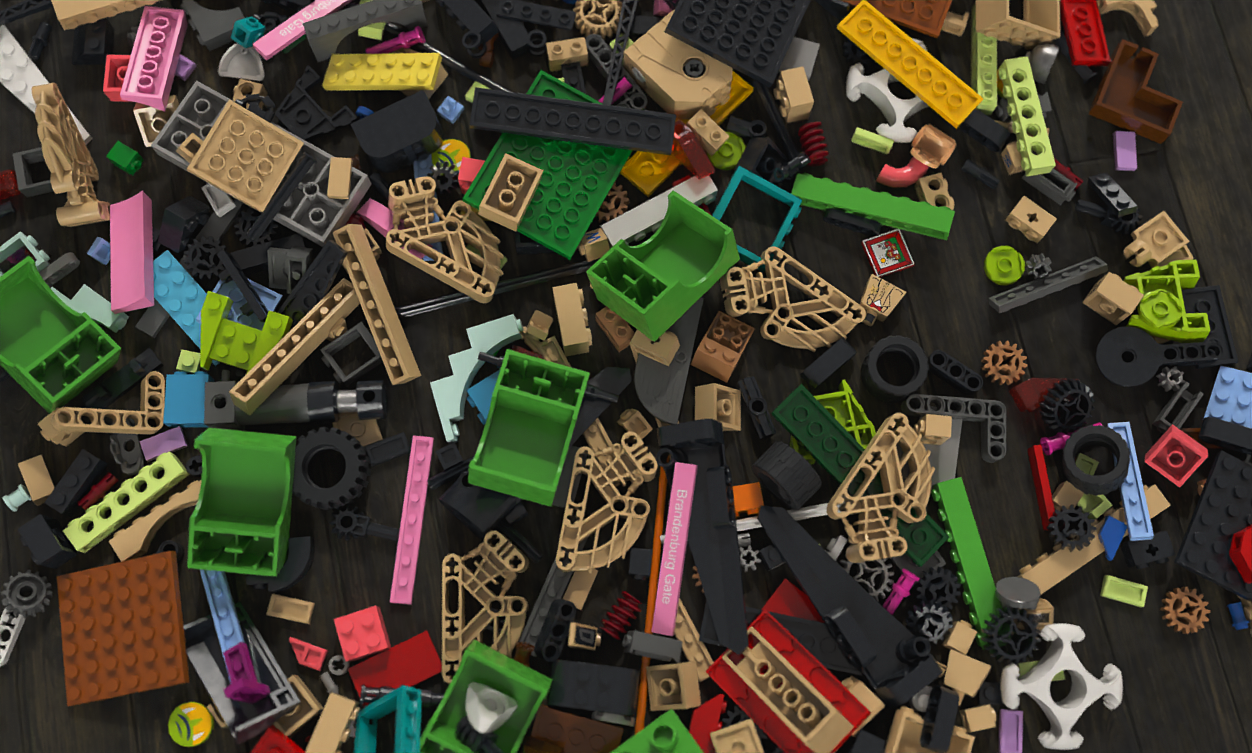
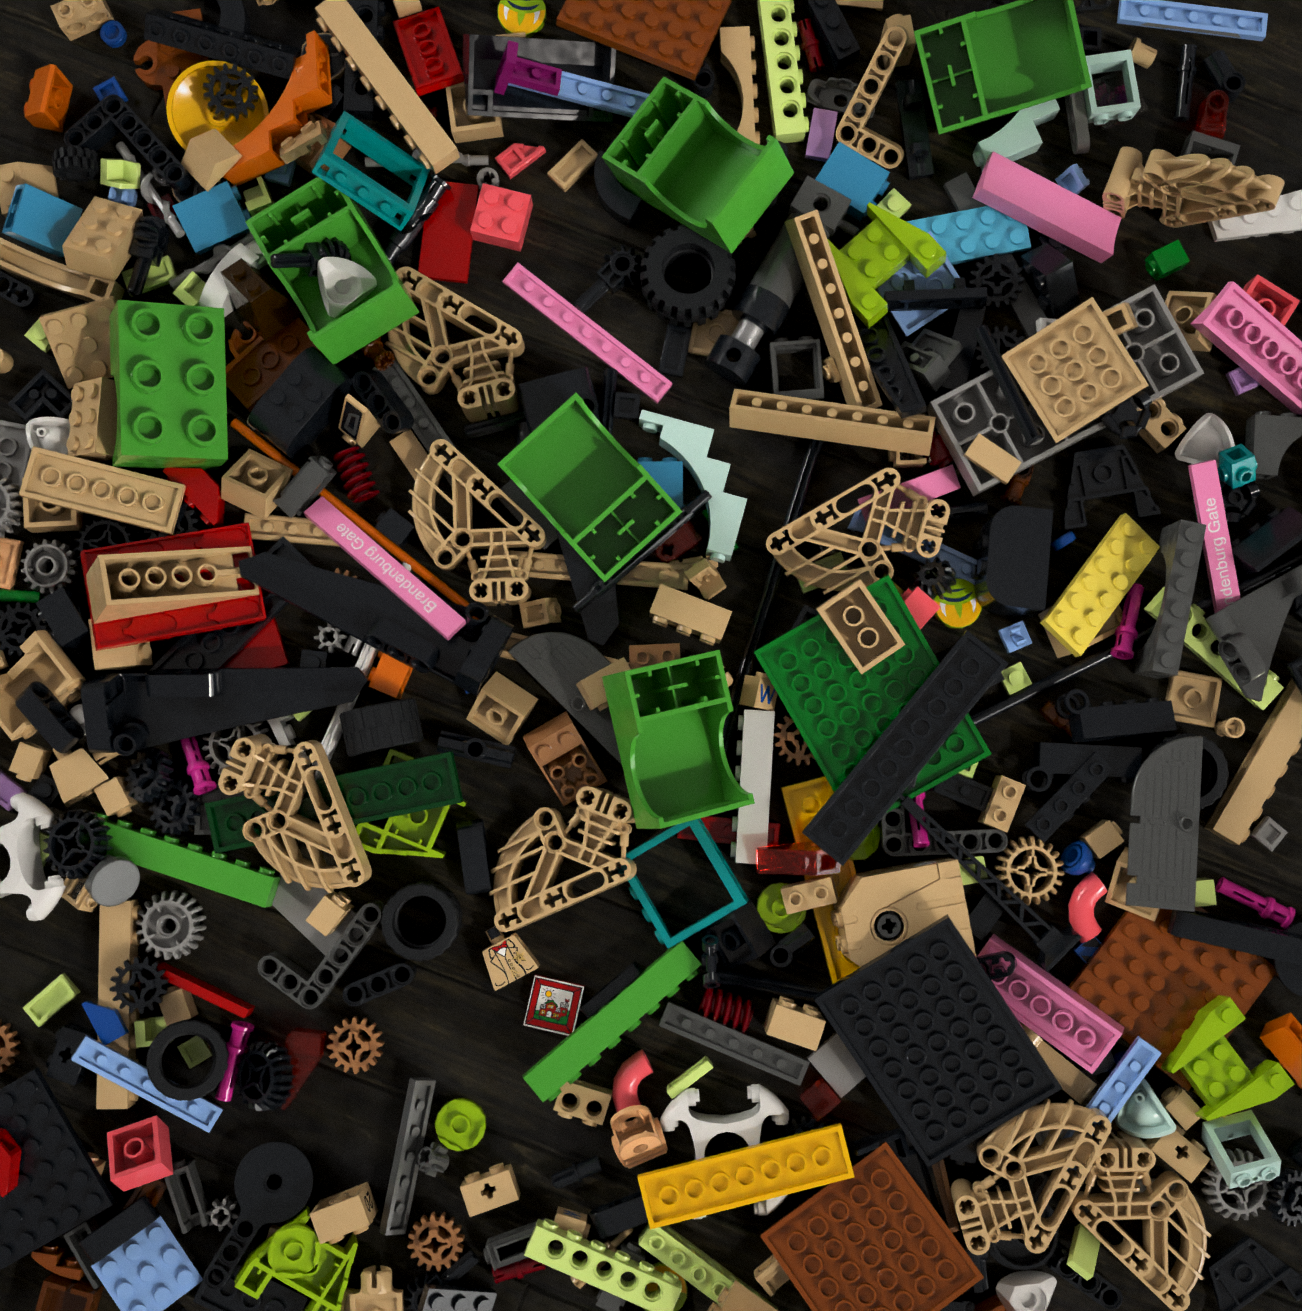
camera: 125 degrees right, 10 degrees up
none -> light grey gear [135,890,207,960]
none -> medium nougat gear [408,1211,465,1271]
none -> dark grey plate [658,1001,810,1086]
none -> clear red panel [800,1077,841,1121]

